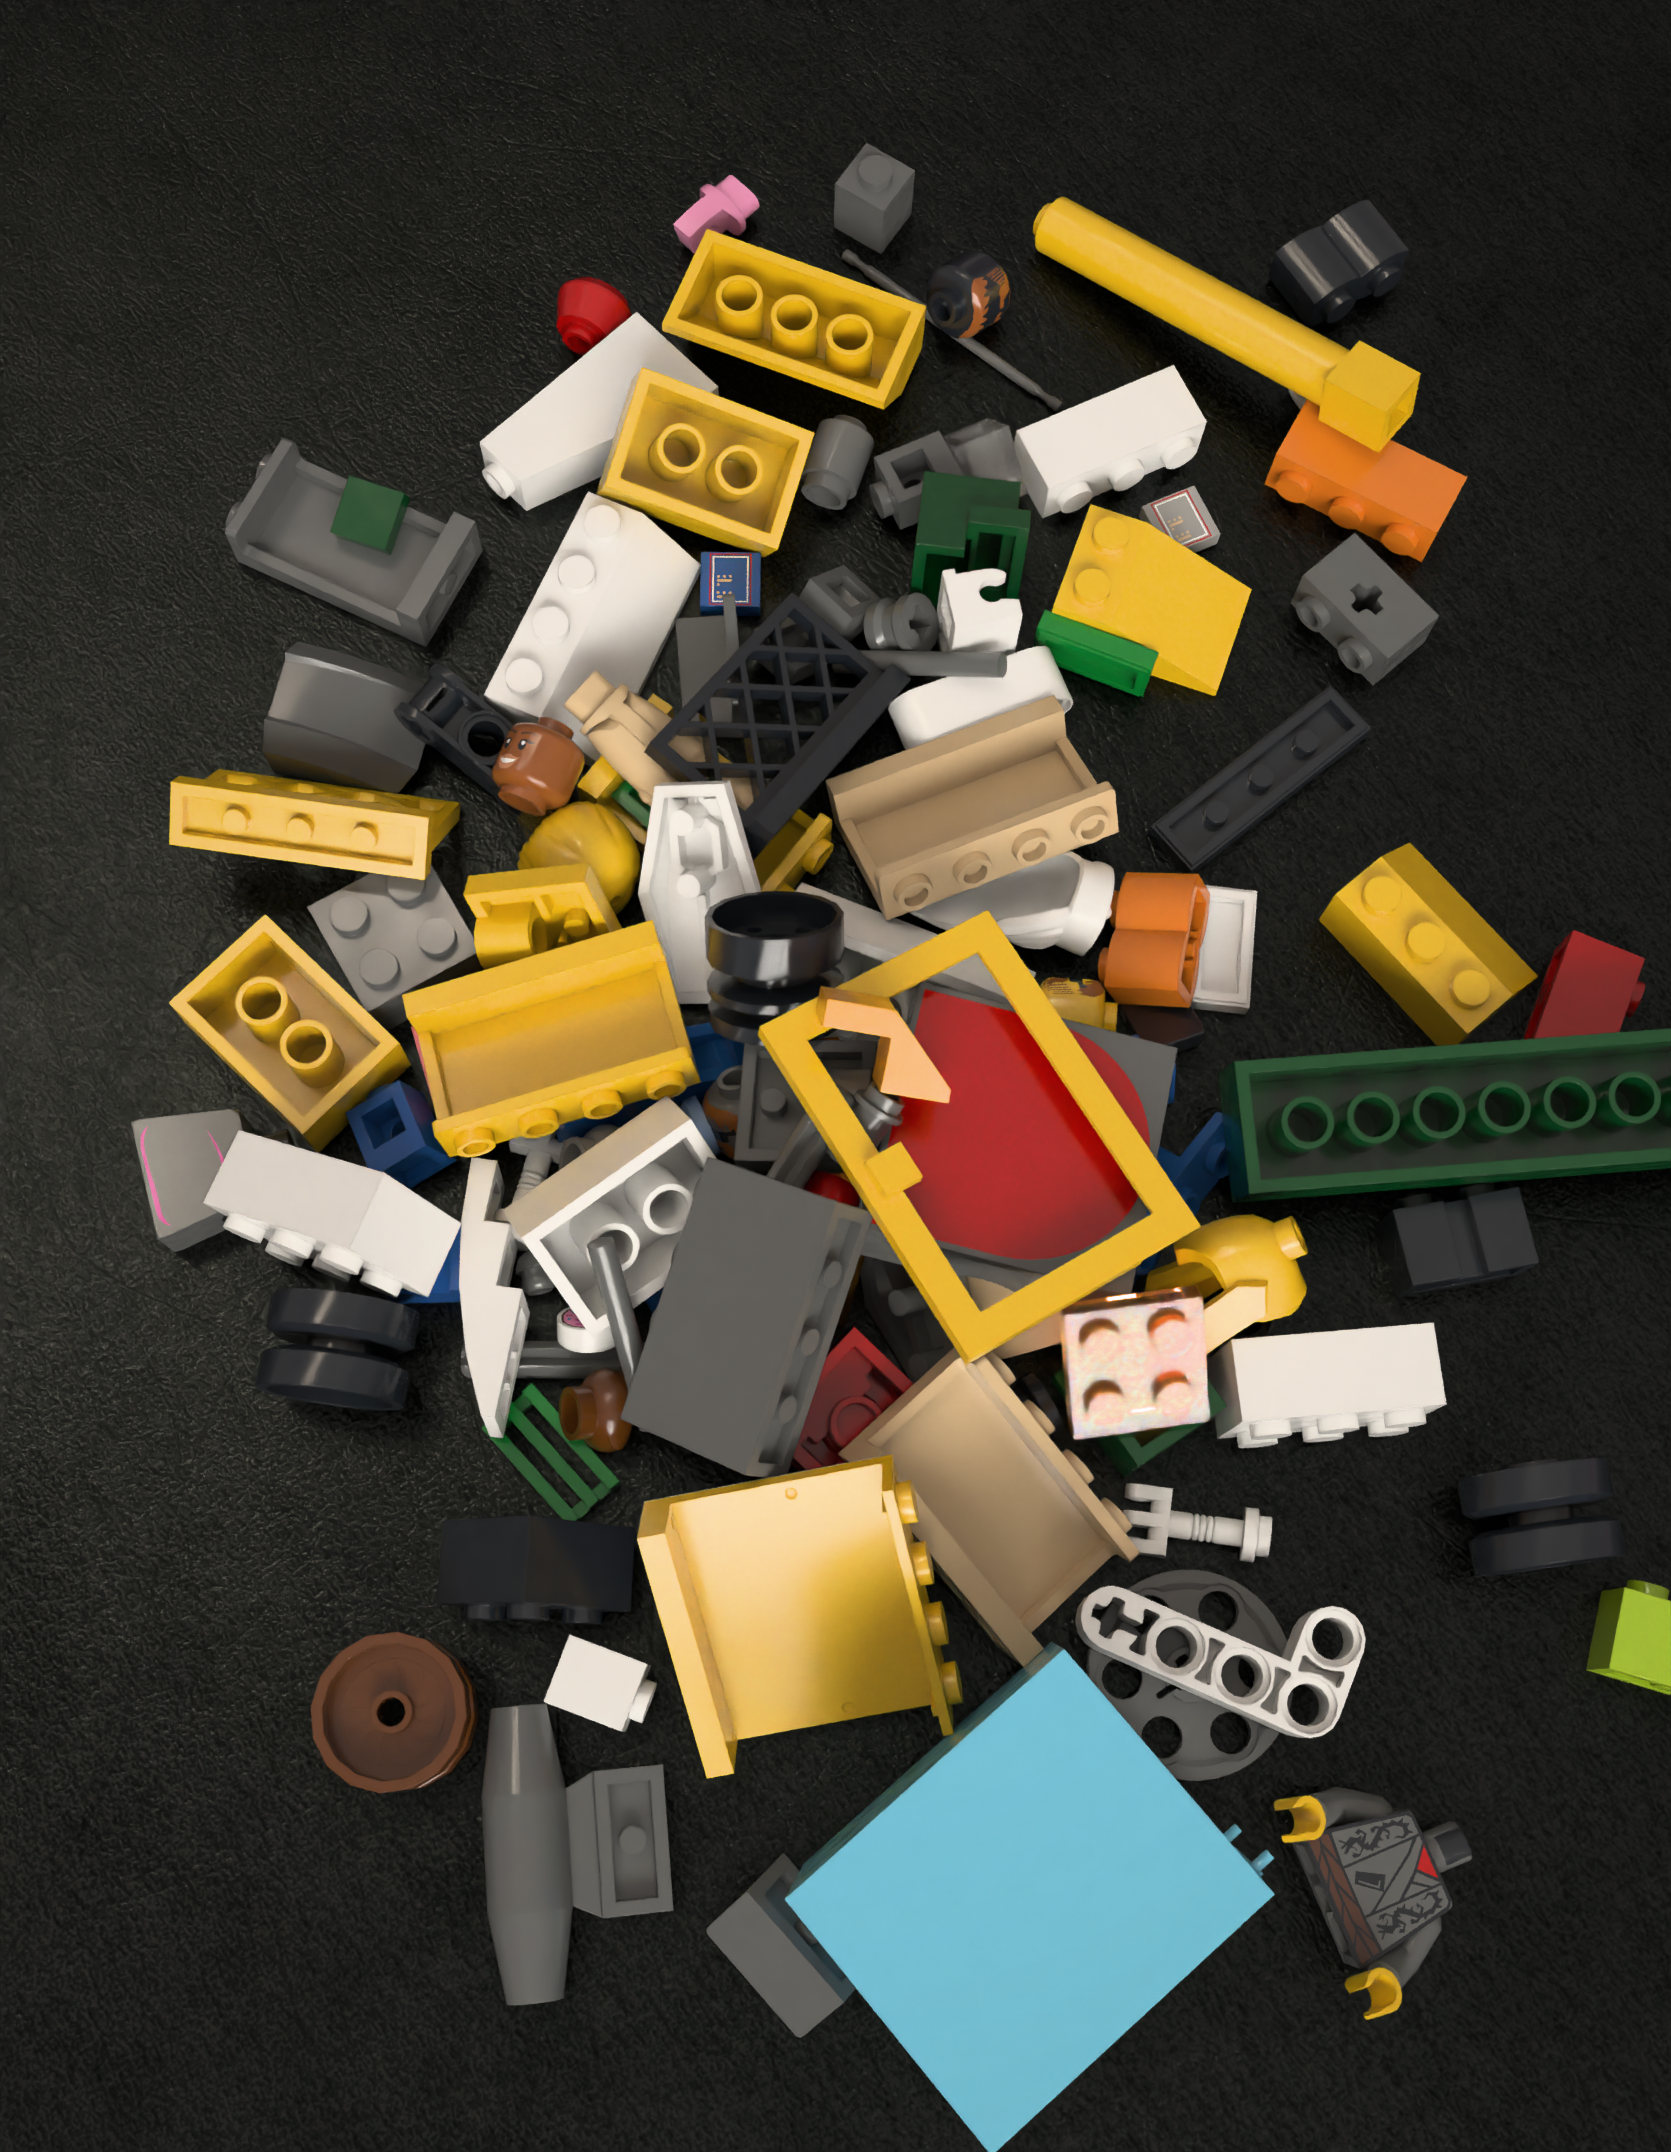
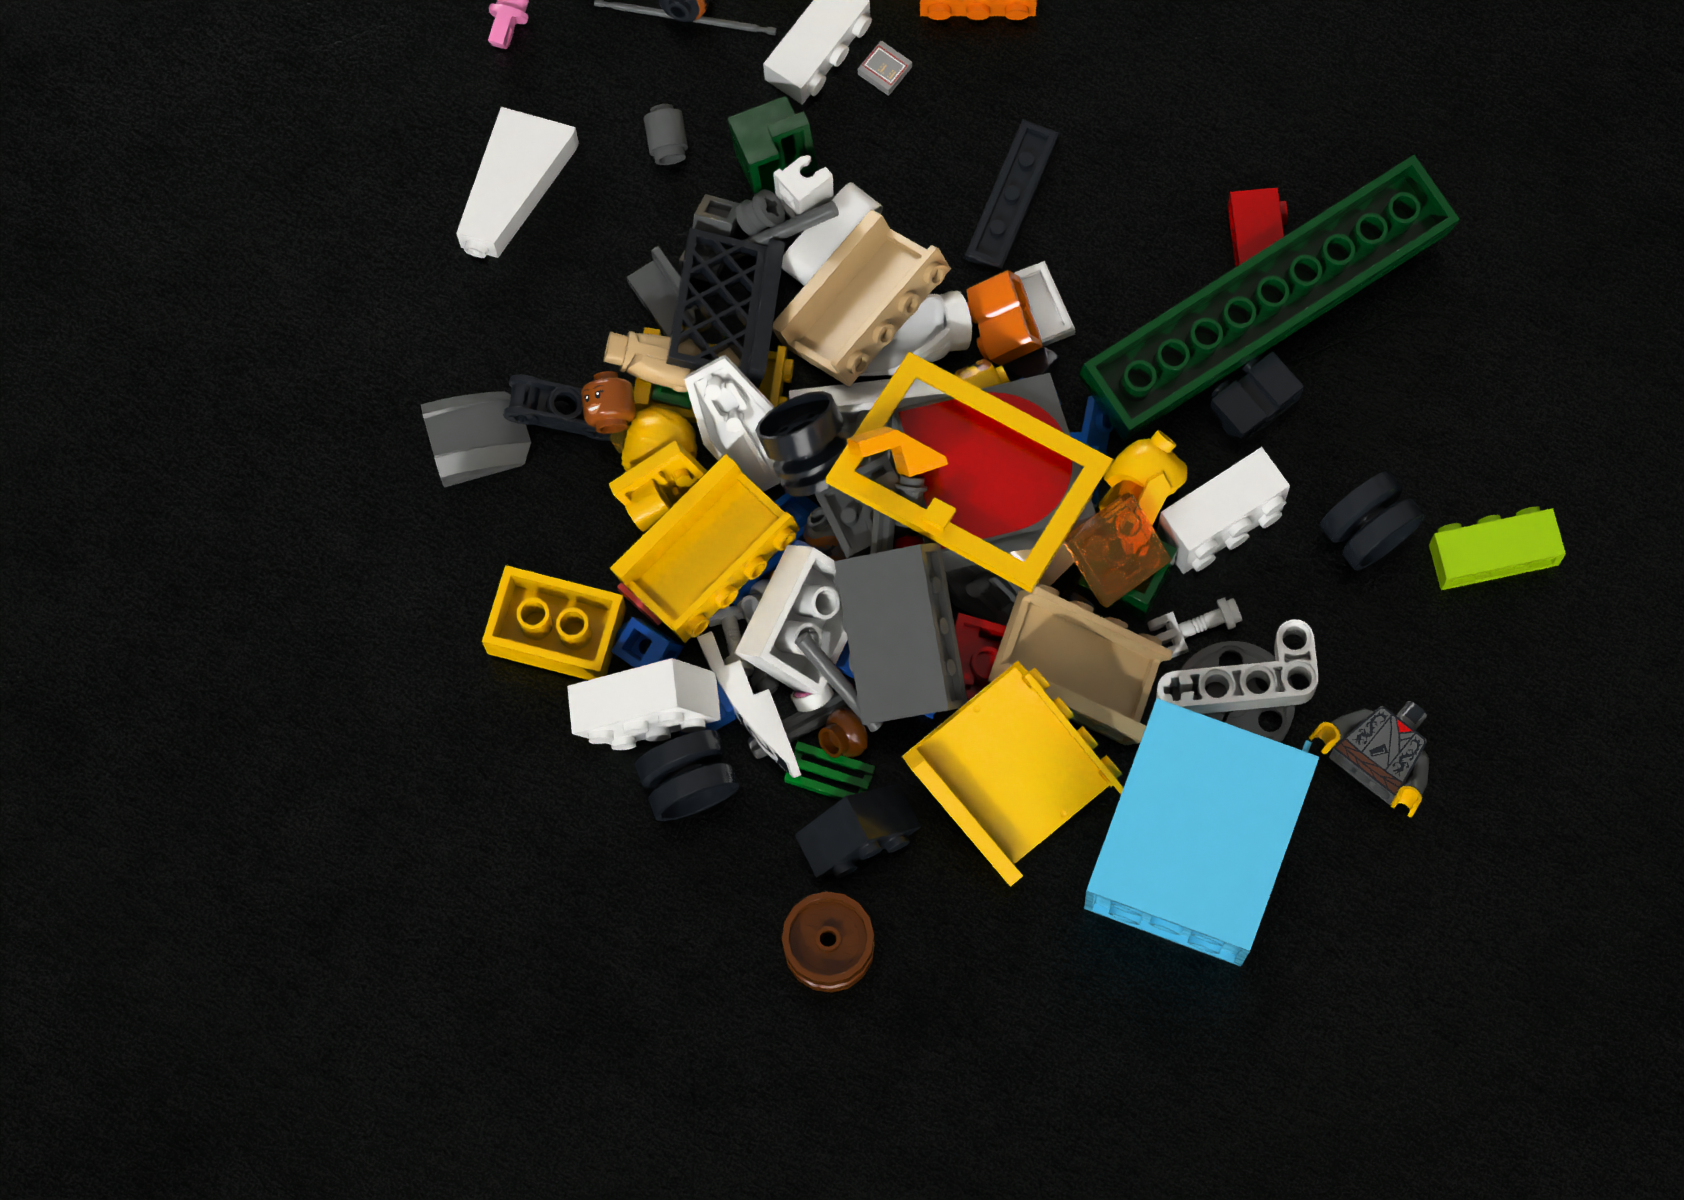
camera: 20 degrees left, 0 degrees up
torso [131,1109,295,1252] -> none
yellow fence [169,769,461,880] -> none
dark grey panel [225,437,483,647] -> none
brick [307,865,485,1031] -> none
dark green tile [330,475,410,555] -> none
dark grey plate [481,1704,673,2005] -> none
white slope [484,492,701,767] -> none
white brick [544,1635,657,1732] -> none
red cone [556,277,632,356] -> none
yellow brick [596,367,815,557] -> none
yellow slope [662,229,926,410] -> none
blue tile [700,552,761,616] -> none
dark grey panel [706,1853,856,2037] -> none
dark grey brick [869,431,963,530] -> none
clear brick [943,418,1028,496] -> none
green tile [1033,610,1159,697] -> none
yellow slope [1052,504,1252,696] -> none
dark grey brick [1291,533,1439,685] -> none
yellow slope [1319,842,1538,1046] -> none

